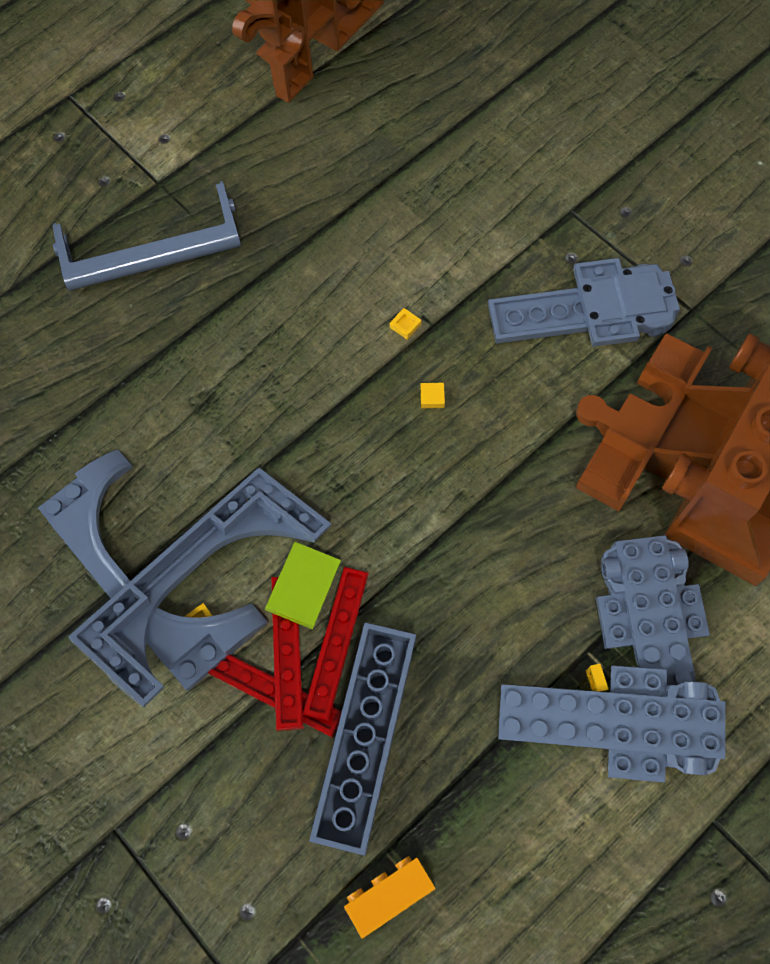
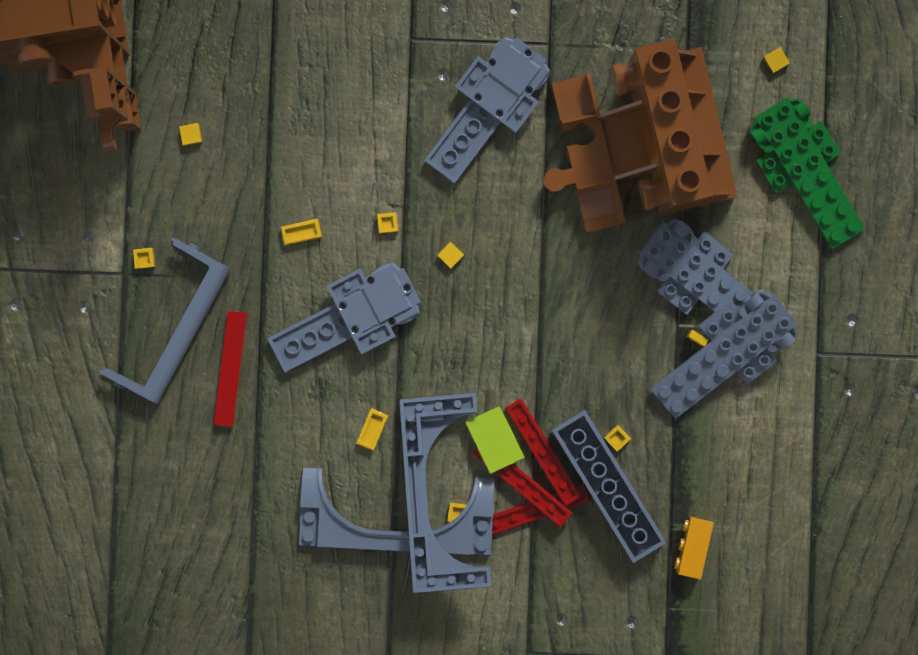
camera: 45 degrees left, 20 degrees up
none -> yellow tile [133,248,155,269]
none -> yellow tile [179,123,202,146]
none -> red tile [214,311,247,427]
none -> sand blue piece [267,263,421,372]
none -> yellow tile [280,219,322,246]
none -> yellow tile [356,408,389,451]
none -> yellow tile [604,425,631,452]

